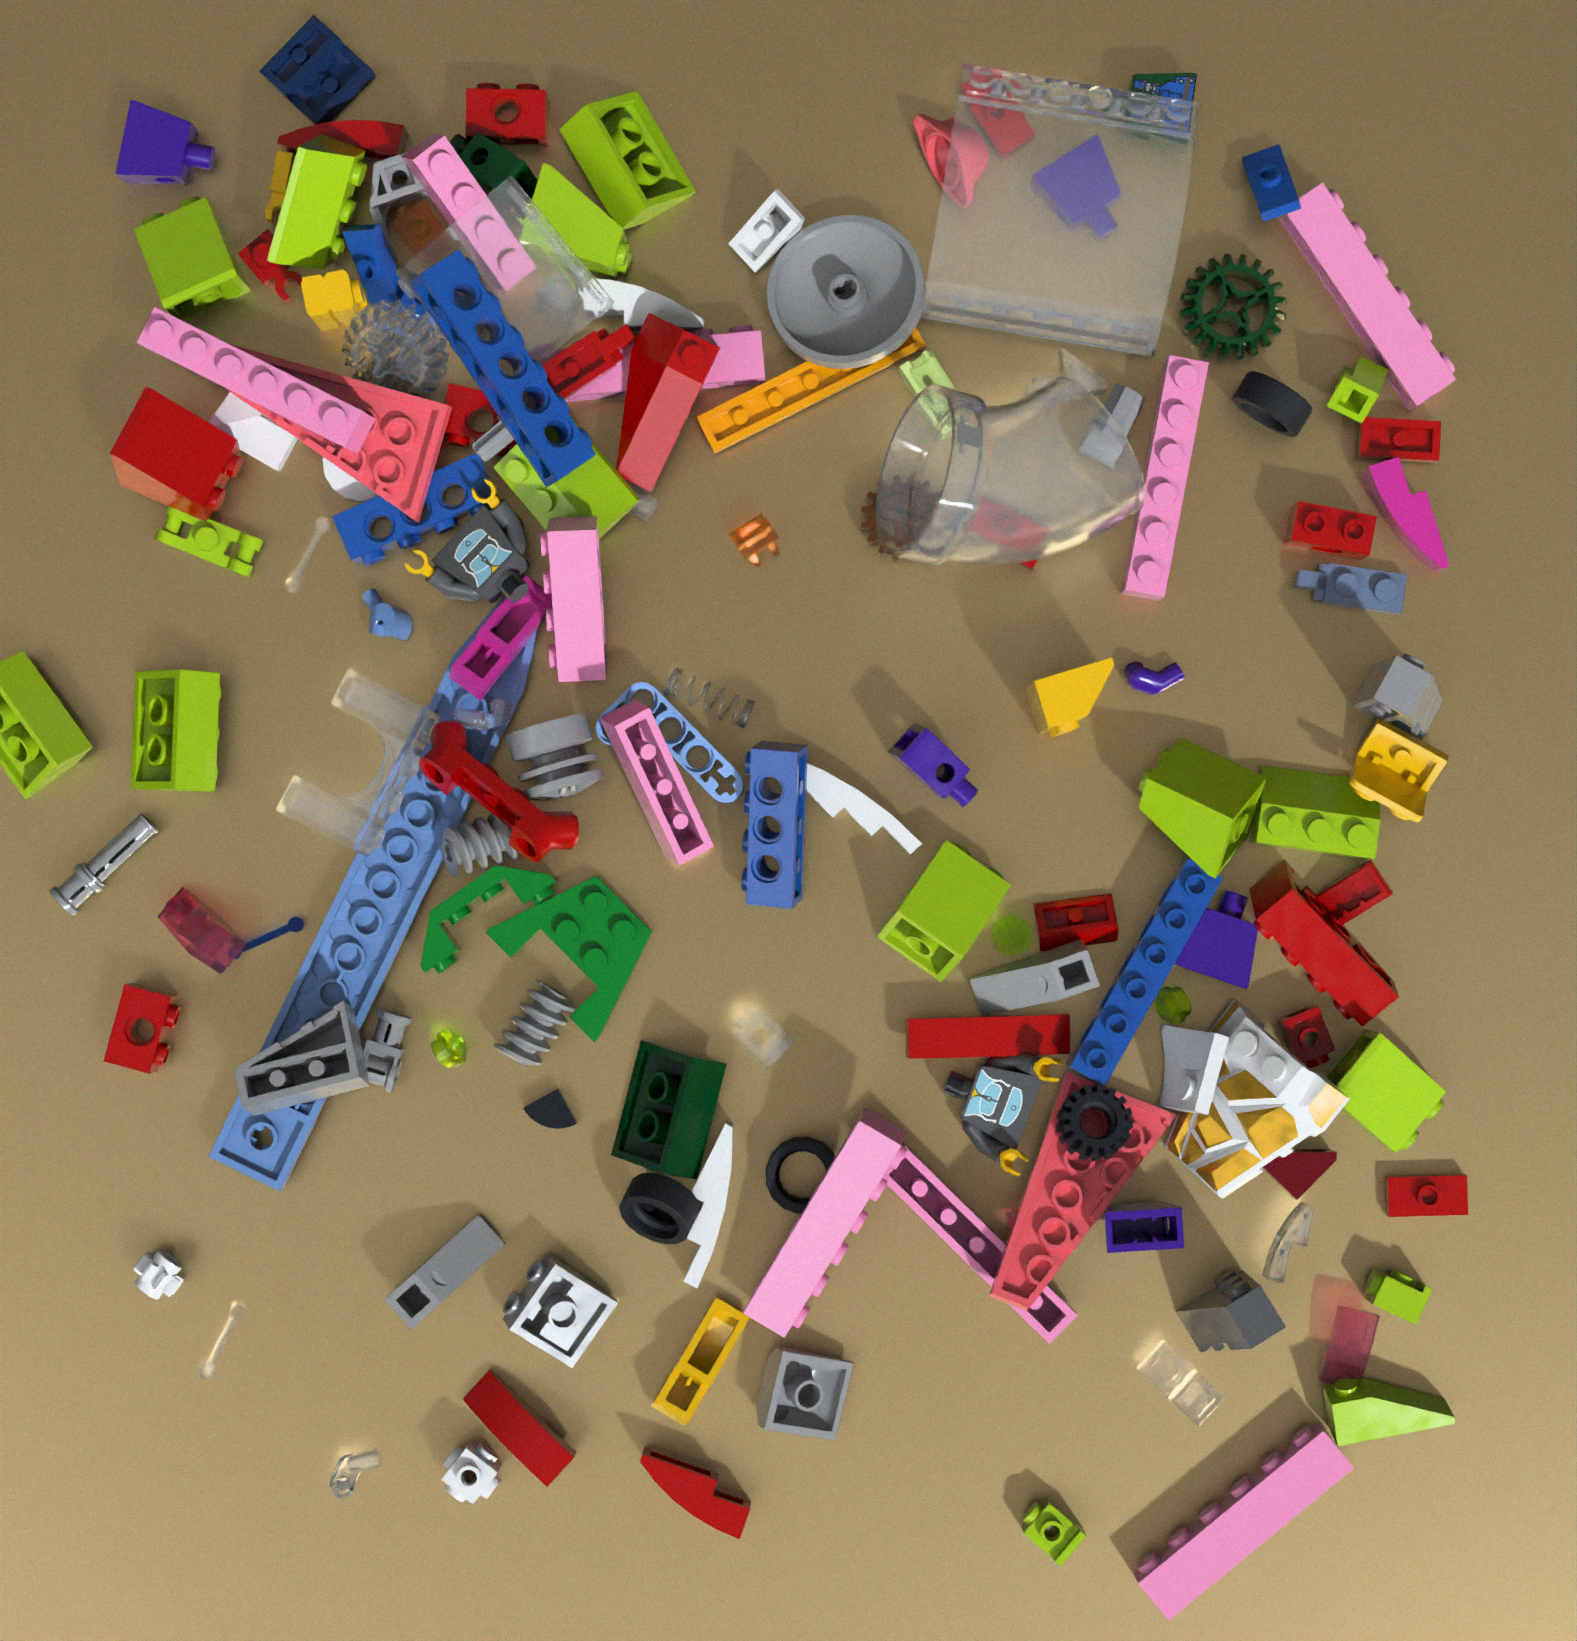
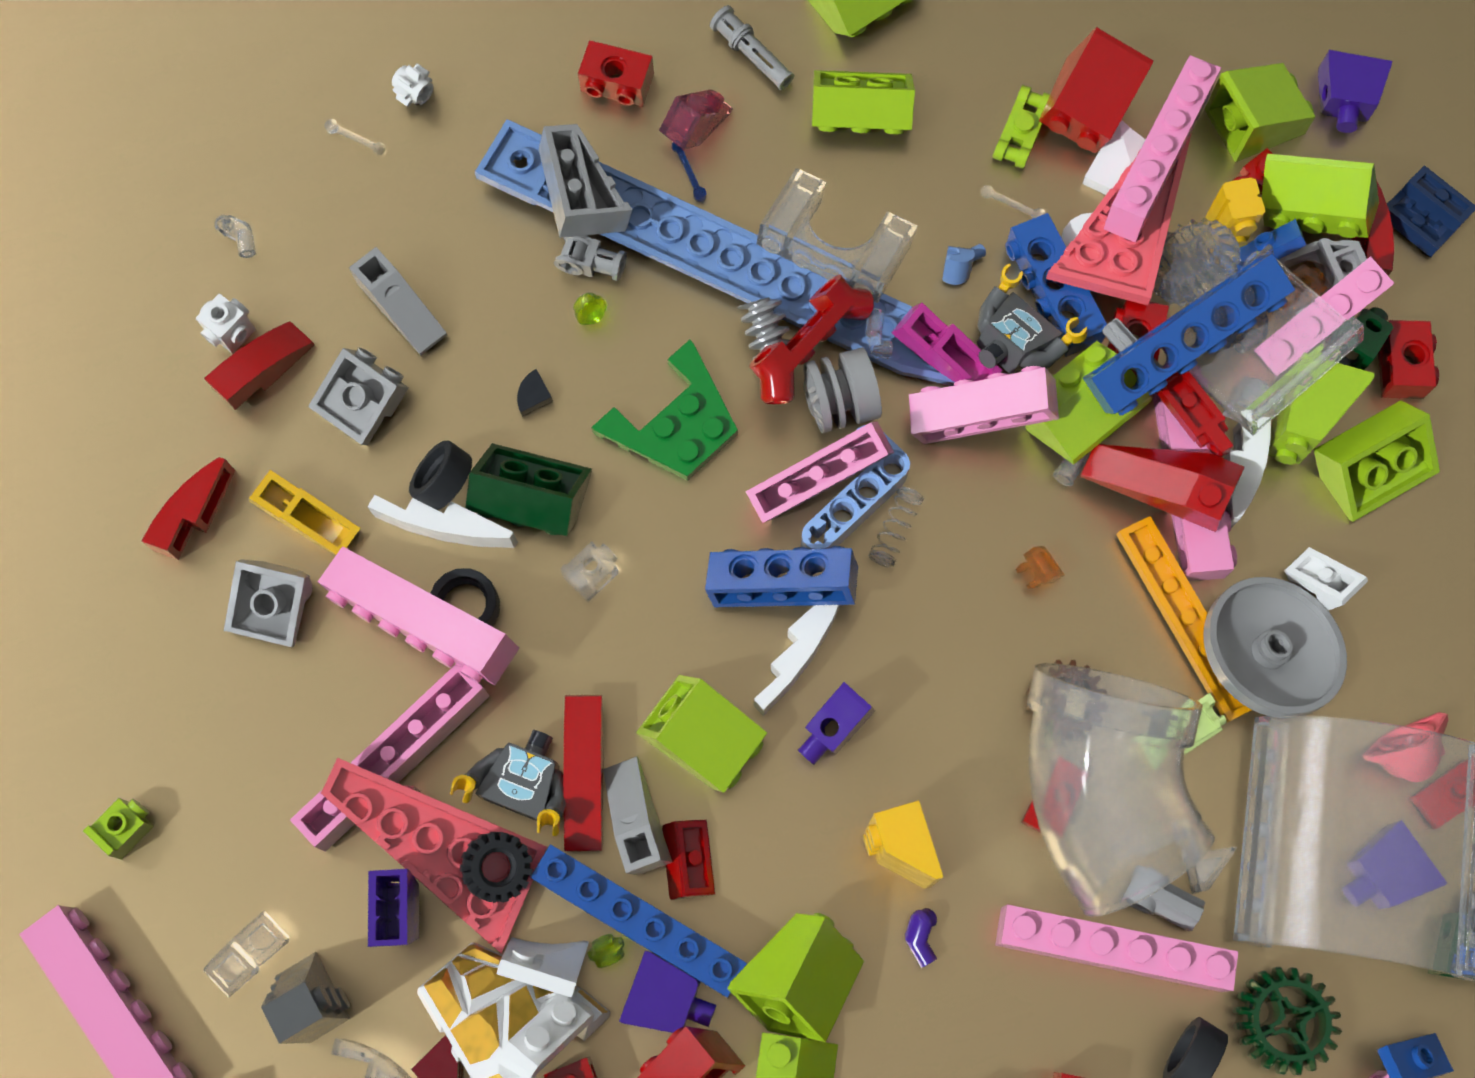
camera: 90 degrees right, 15 degrees down
green slope [420,865,558,974] -> none
light grey piece [493,978,576,1067] -> none
clear neon green plate [992,916,1032,955] -> none

